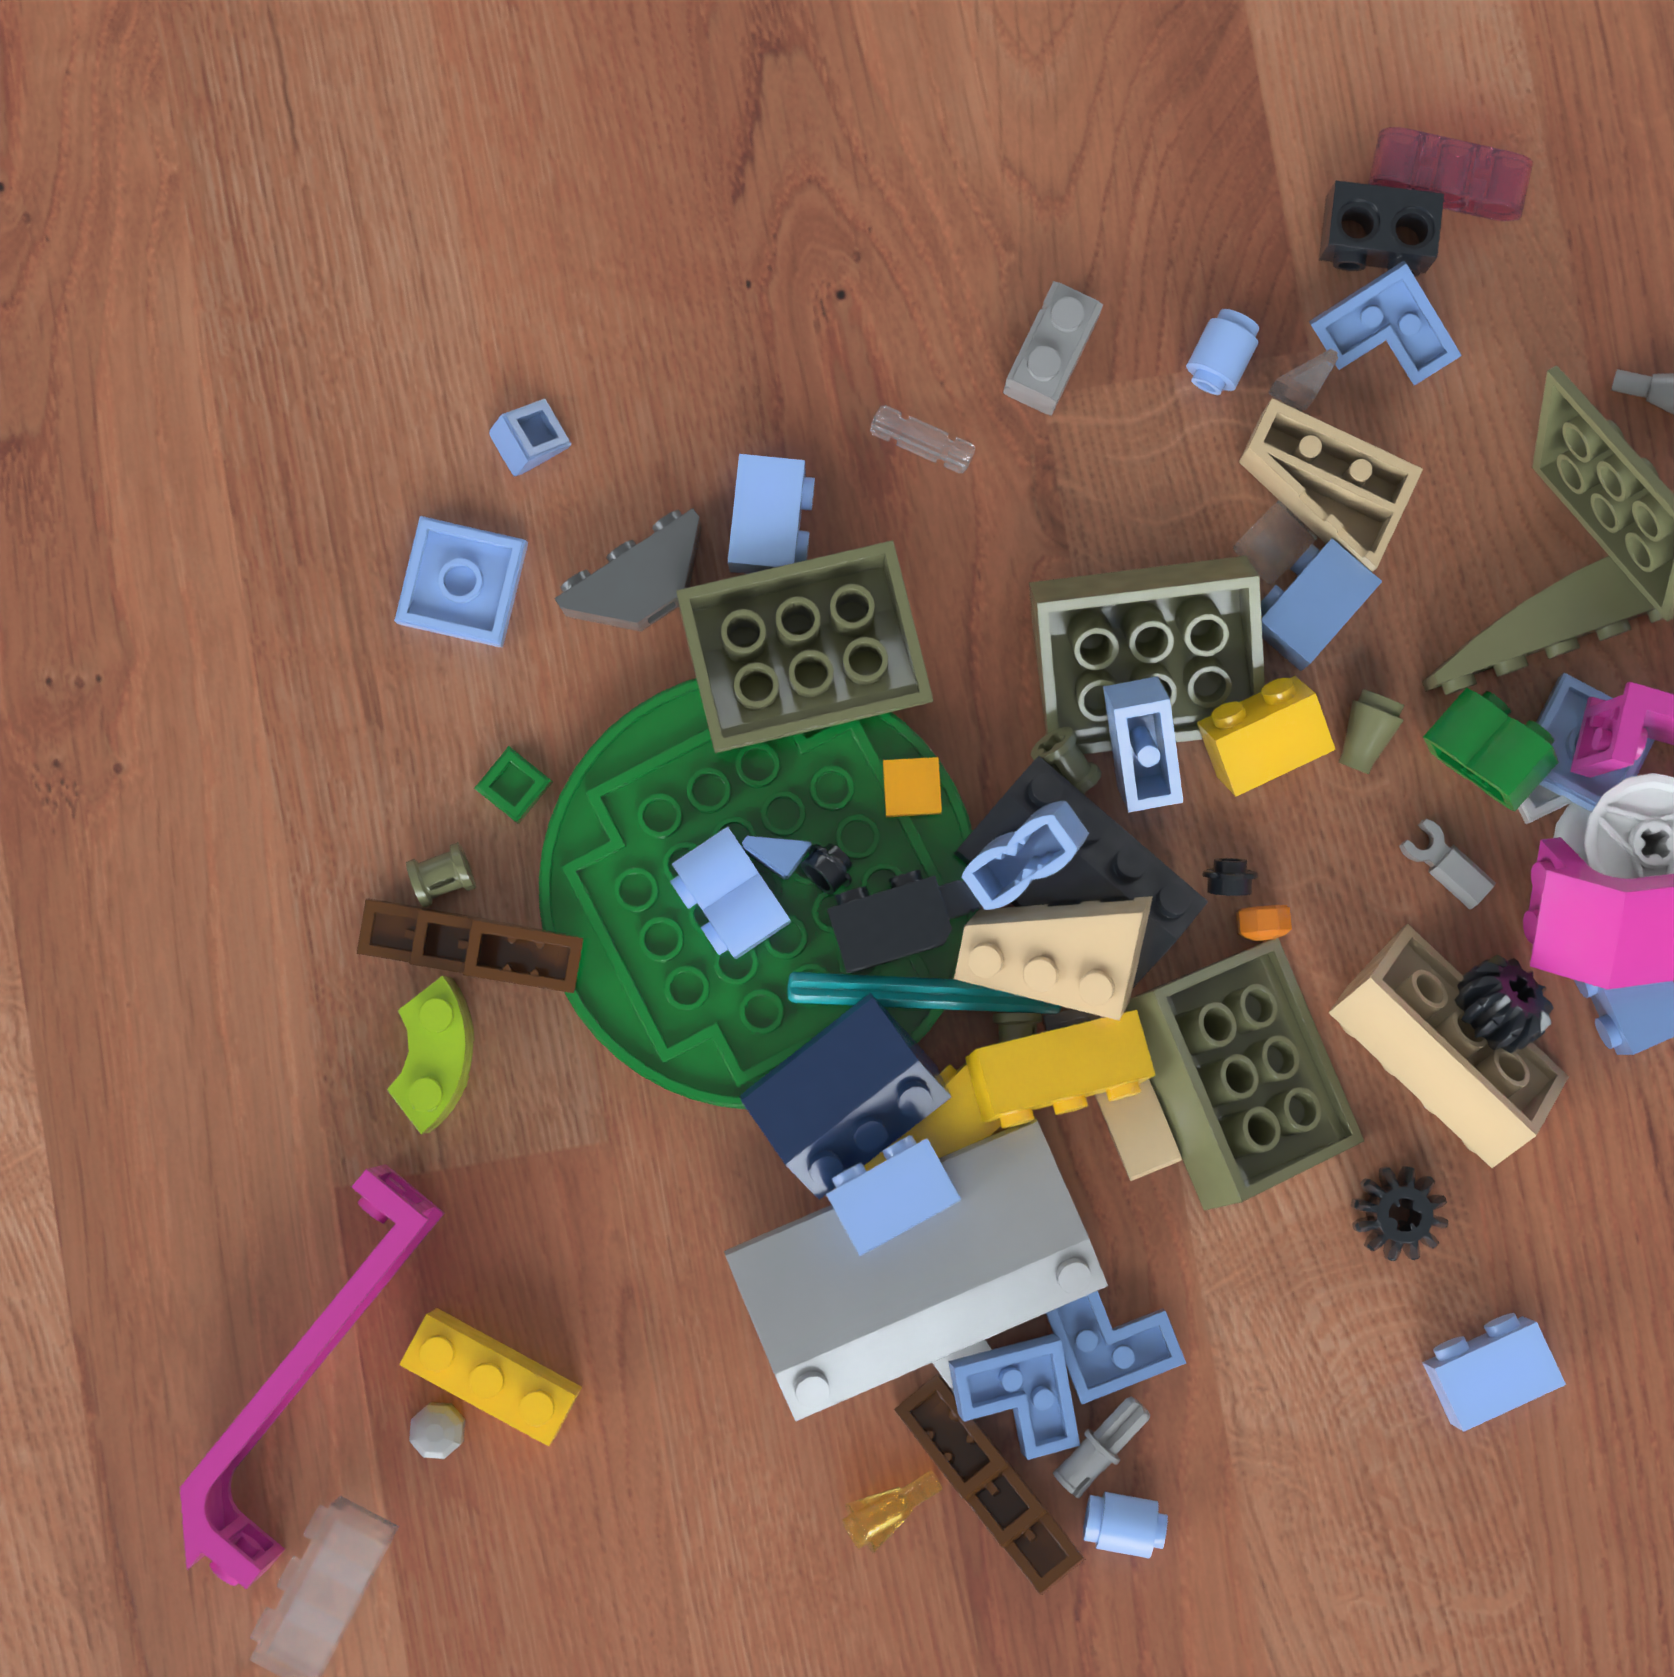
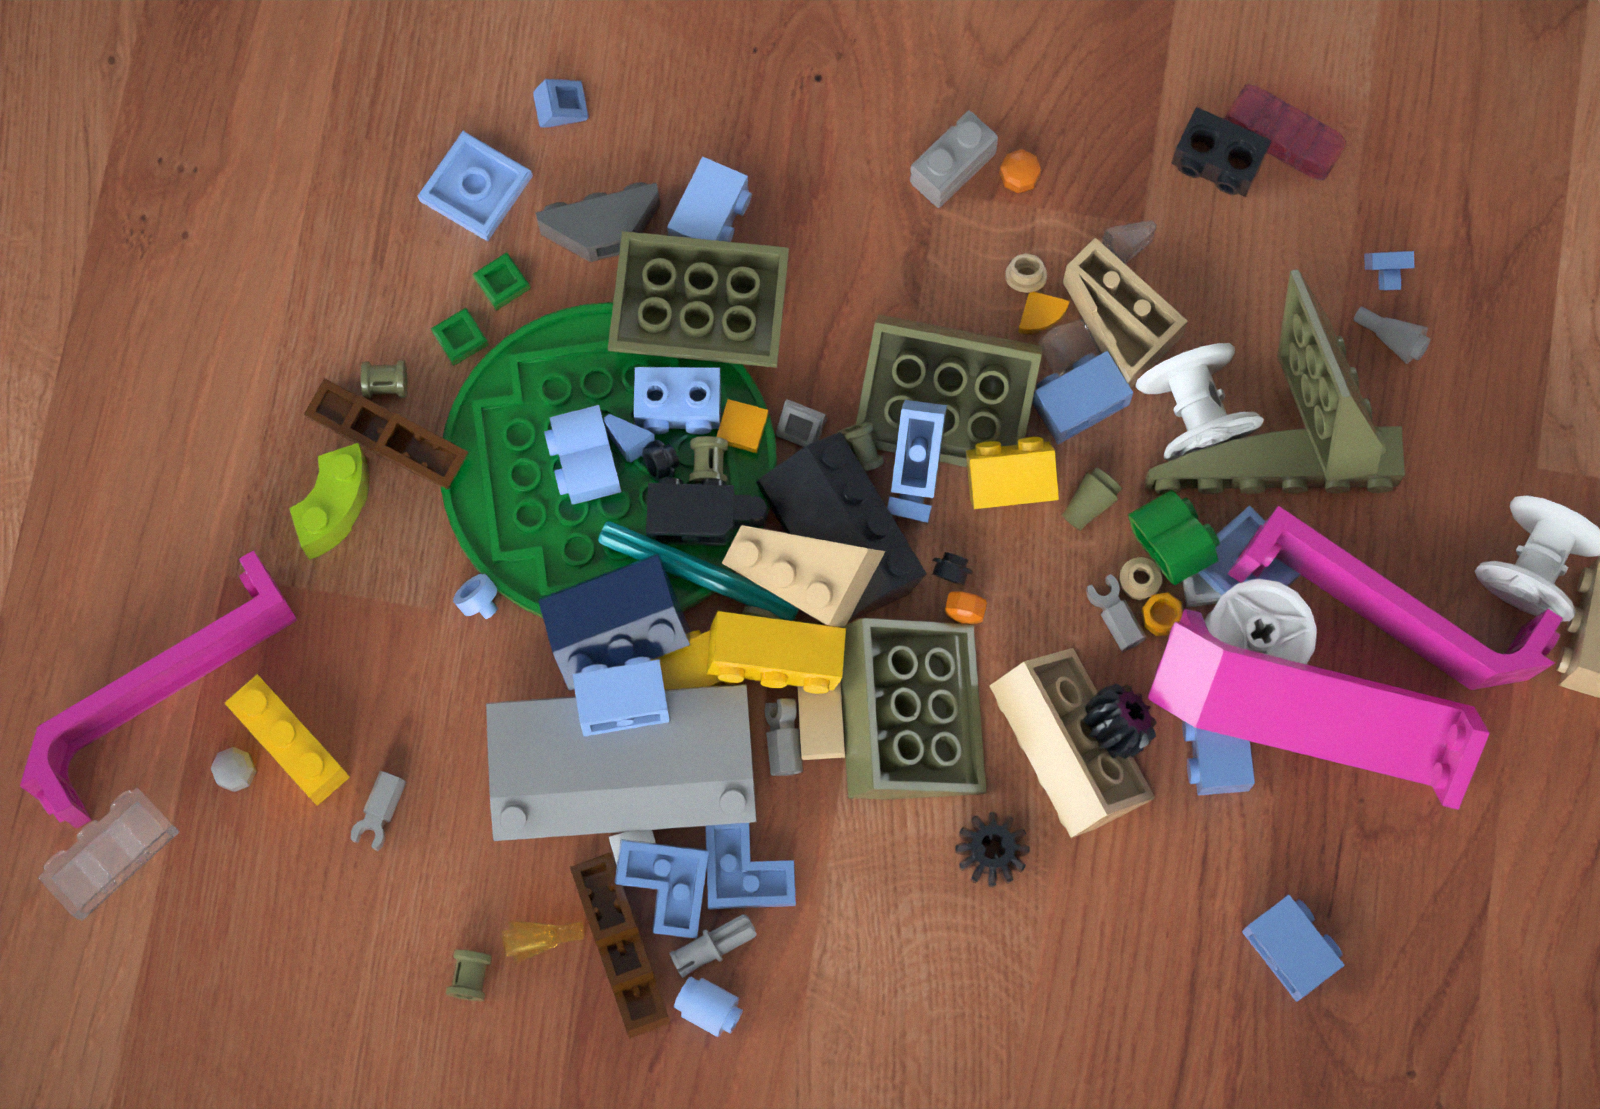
camera: 20 degrees right, 10 degrees down
clear axle [870,405,975,473] -> none
light blue brick [962,801,1089,910] -> none
light blue brick [1186,309,1260,395] -> none
medium blue plate [1309,261,1462,385] -> none
light blue brick [1422,1313,1566,1432] -> none
none -> light grey bar [351,771,407,851]
none -> olive bush [446,950,492,1001]
none -> light blue tile [453,574,498,619]
none -> green tile [472,252,531,311]
none -> light blue brick [634,367,721,434]
none -> olive bush [689,436,728,484]
none -> light grey bar [765,699,803,776]
none -> light grey slope [775,399,828,447]
none -> medium blue plate [887,493,932,523]
none -> orange tile [999,149,1041,194]
none -> tan plate [1005,254,1047,293]
none -> light orange tile [1018,292,1070,334]
none -> tan plate [1119,557,1162,600]
none -> white piece [1136,343,1264,461]
none -> light orange tile [1141,592,1183,637]
none -> medium blue tile [1364,251,1414,290]

